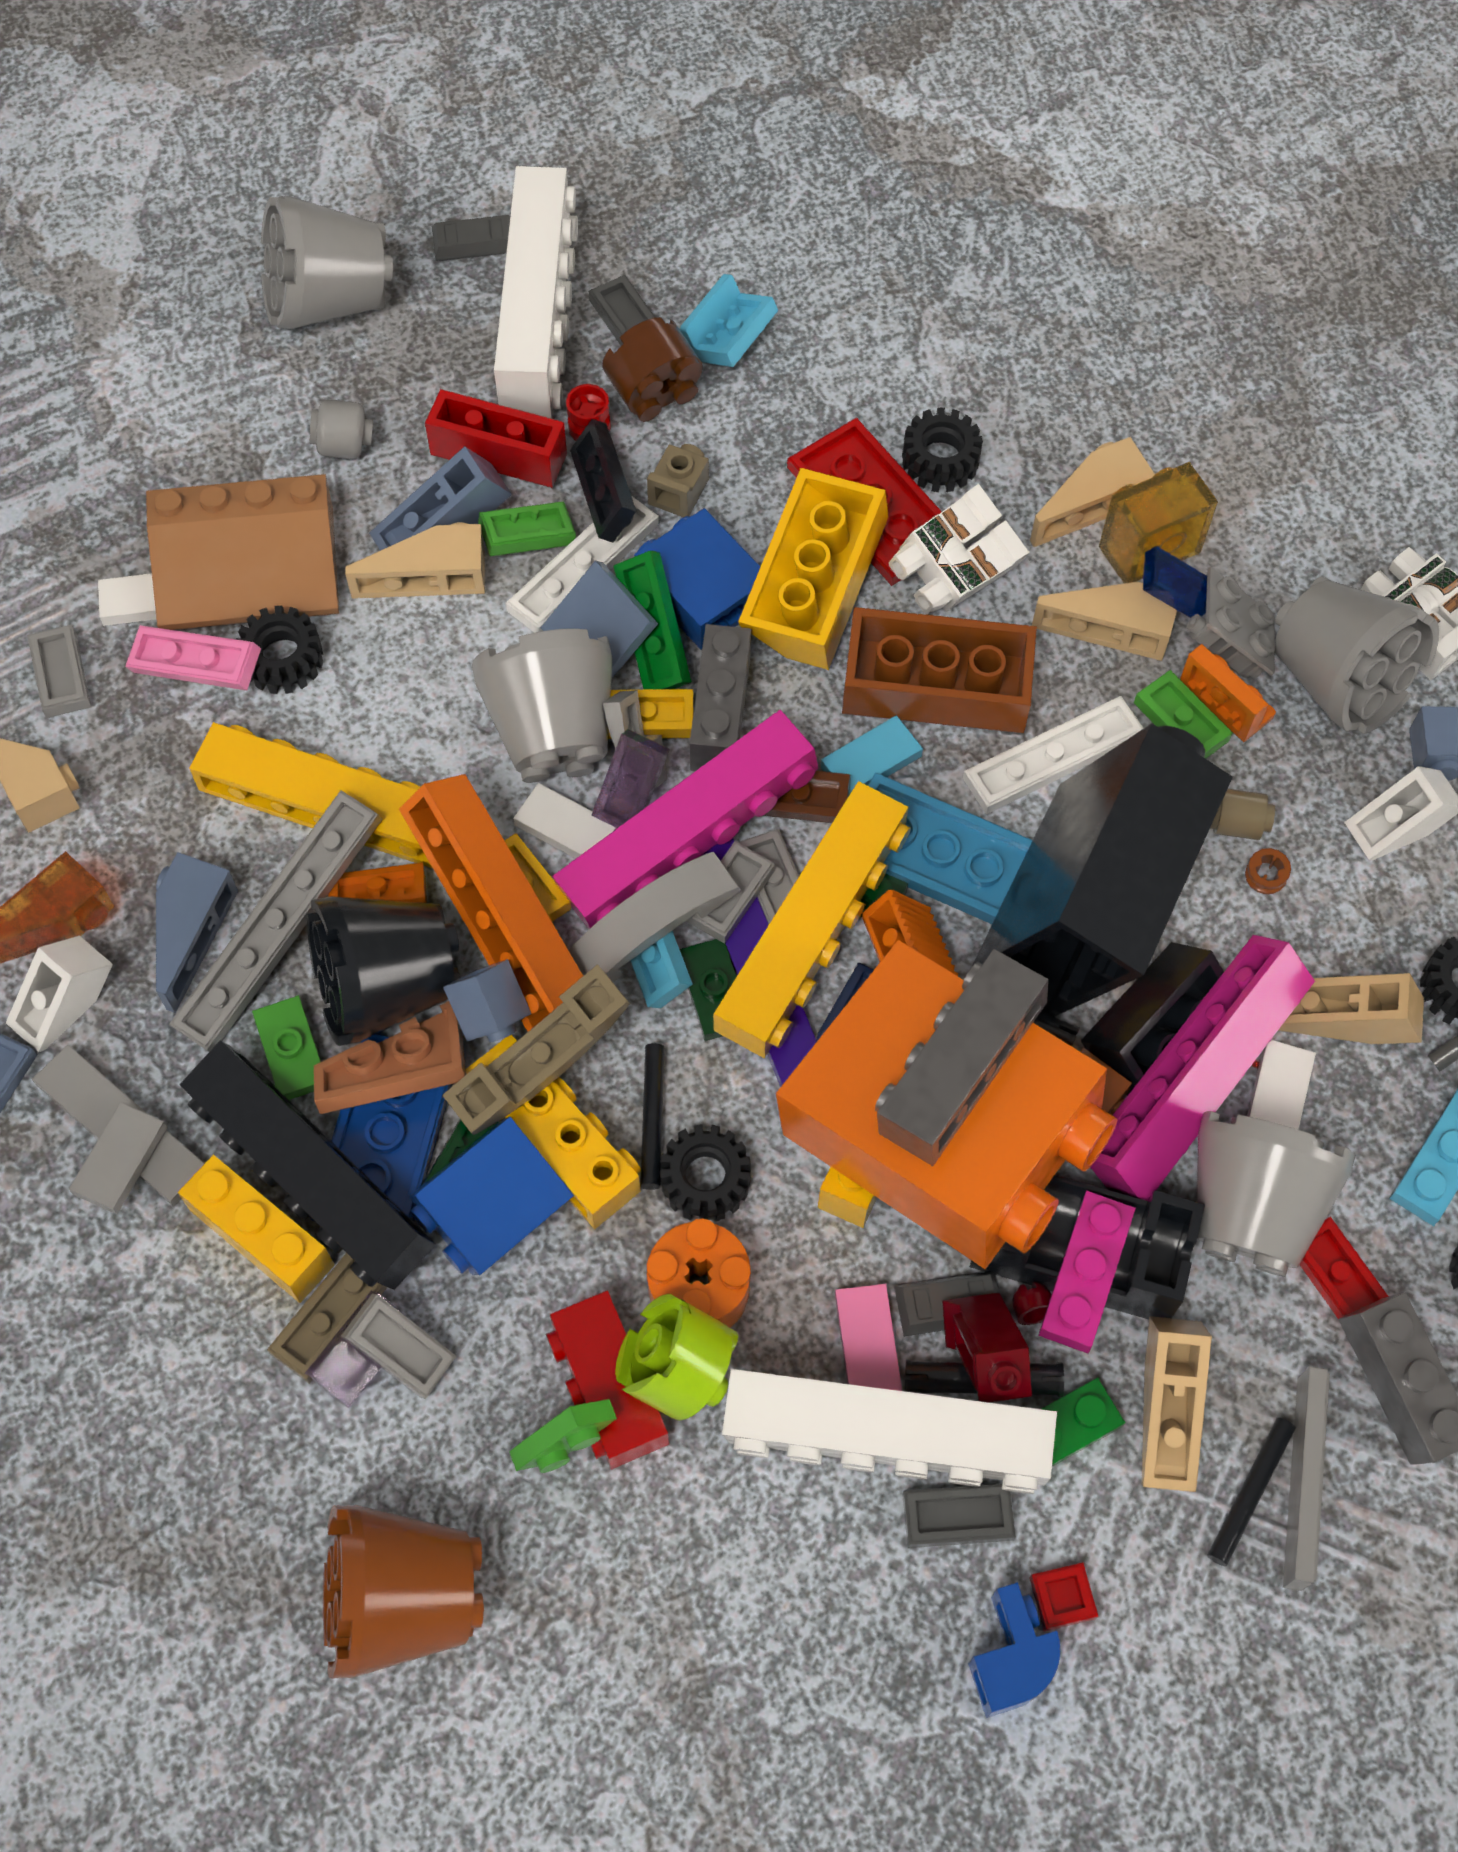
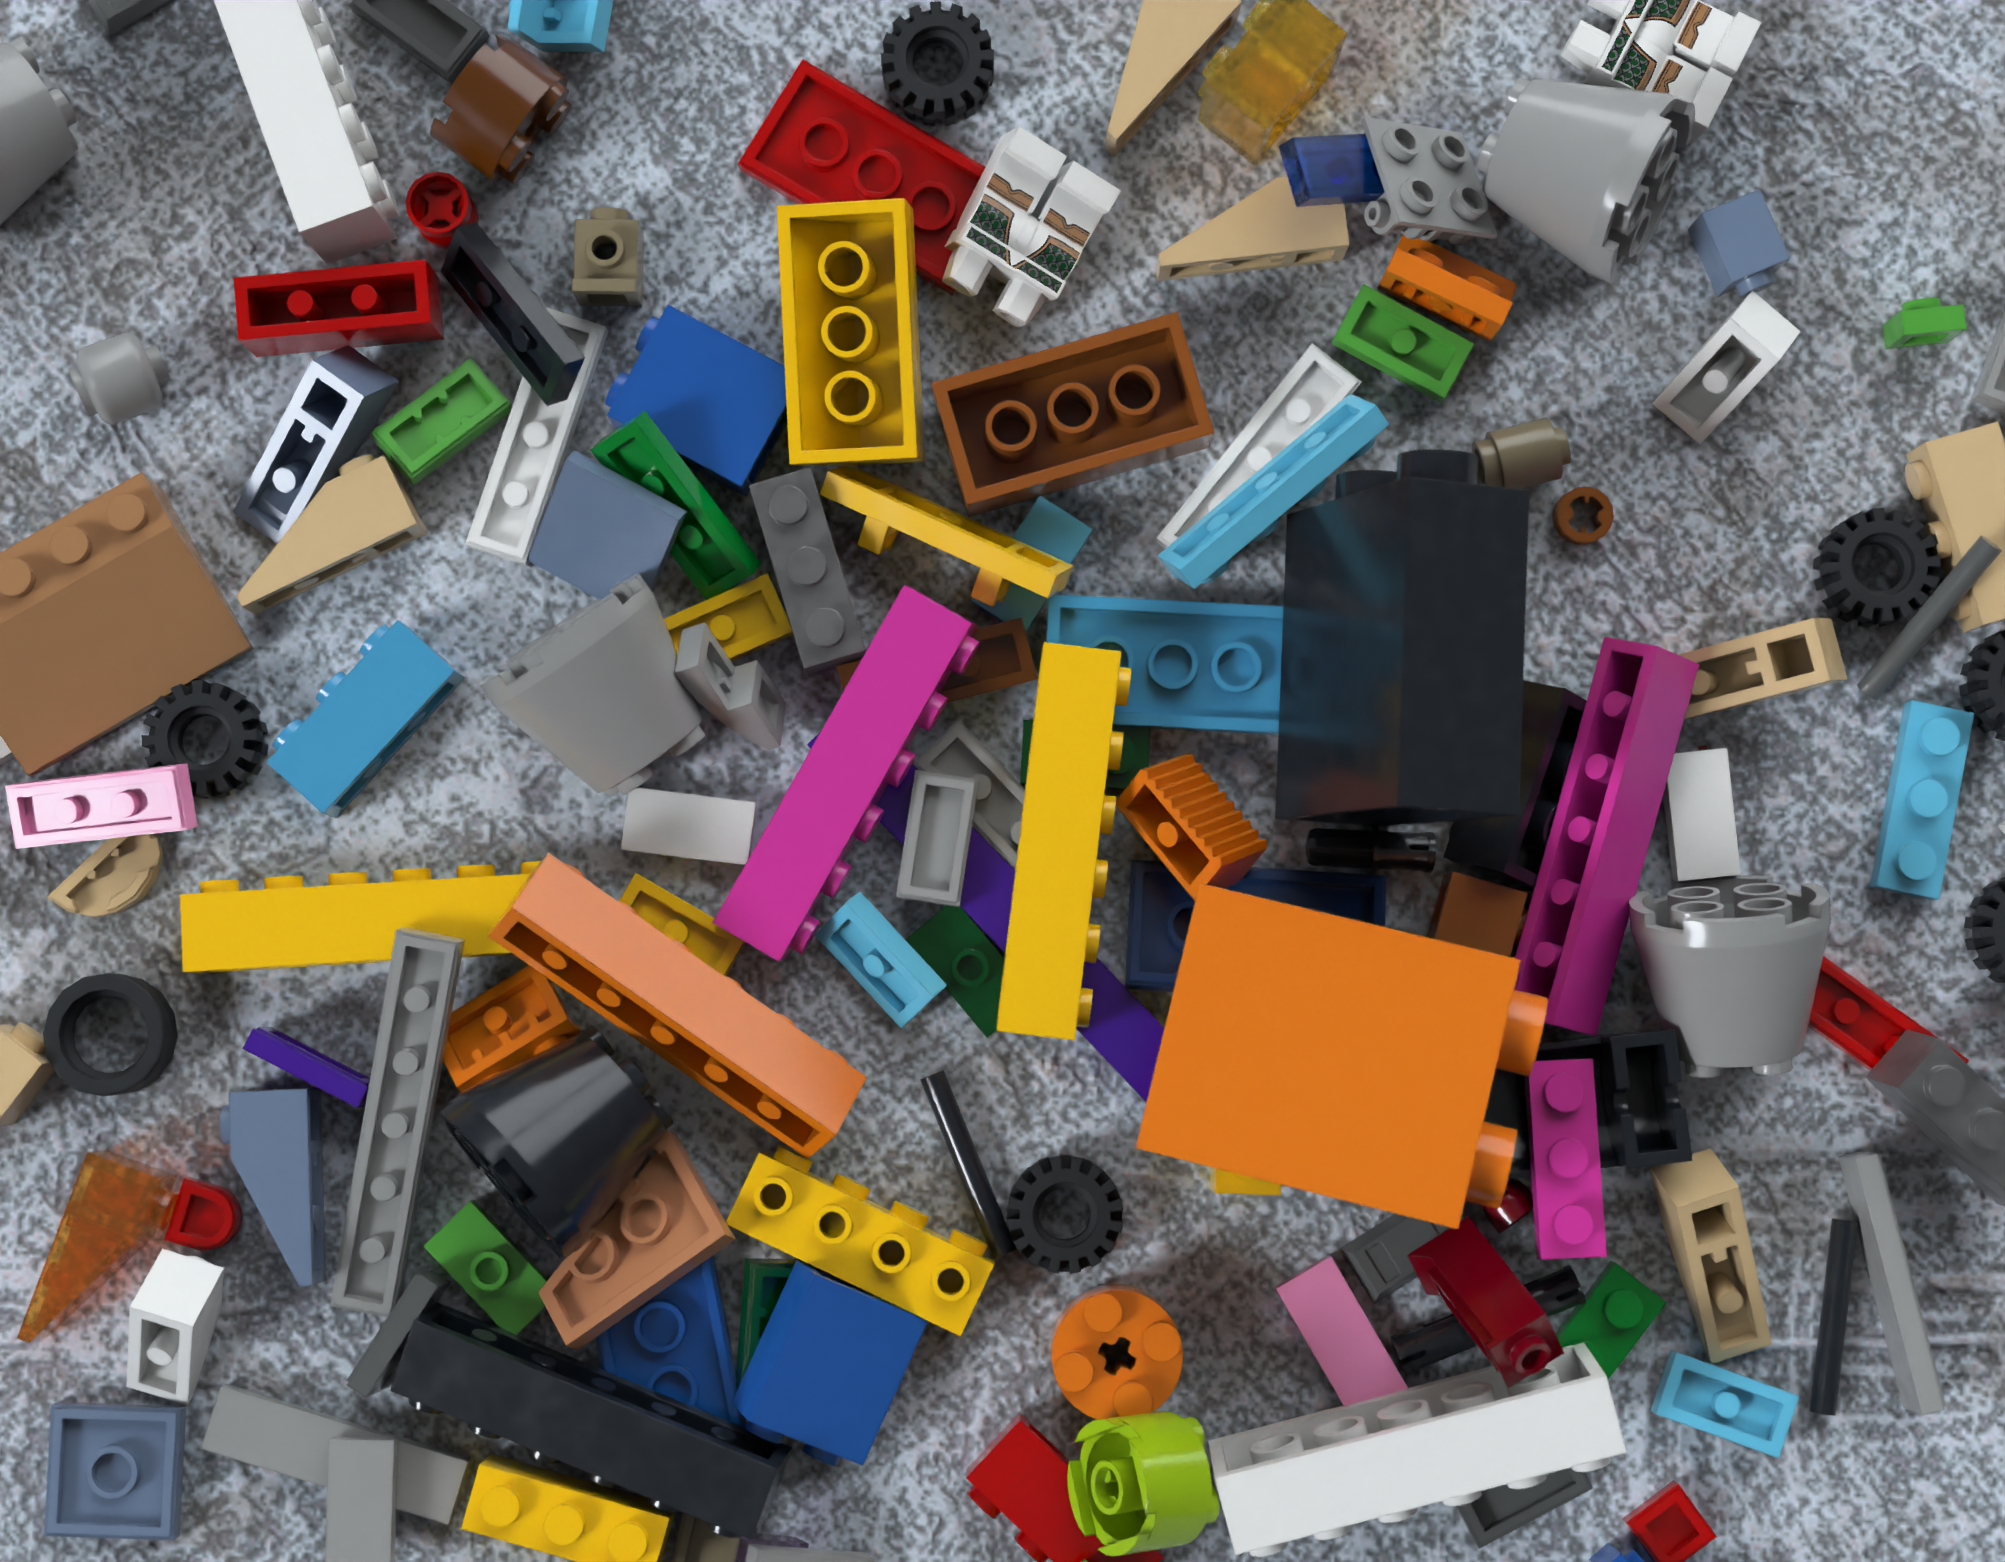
camera: 25 degrees left, 20 degrees up
dark tan slope [442,964,630,1135] -> none
sand blue brick [443,959,531,1043] -> none
light grey slope [569,852,741,982] -> none
clear purple plate [591,729,670,828] -> none
flat silver brick [875,949,1048,1166] -> none
none -> black tyre [43,973,178,1096]
none -> tan tile [47,833,163,917]
none -> red tile [164,1177,242,1251]
none -> dark purple tile [242,1027,370,1108]
none -> dark azure brick [266,620,465,818]
none -> dark grey tile [347,1270,451,1398]
none -> yellow hinge [819,465,1074,607]
none -> medium azure plate [1158,394,1389,589]
none -> medium azure plate [1650,1350,1799,1458]

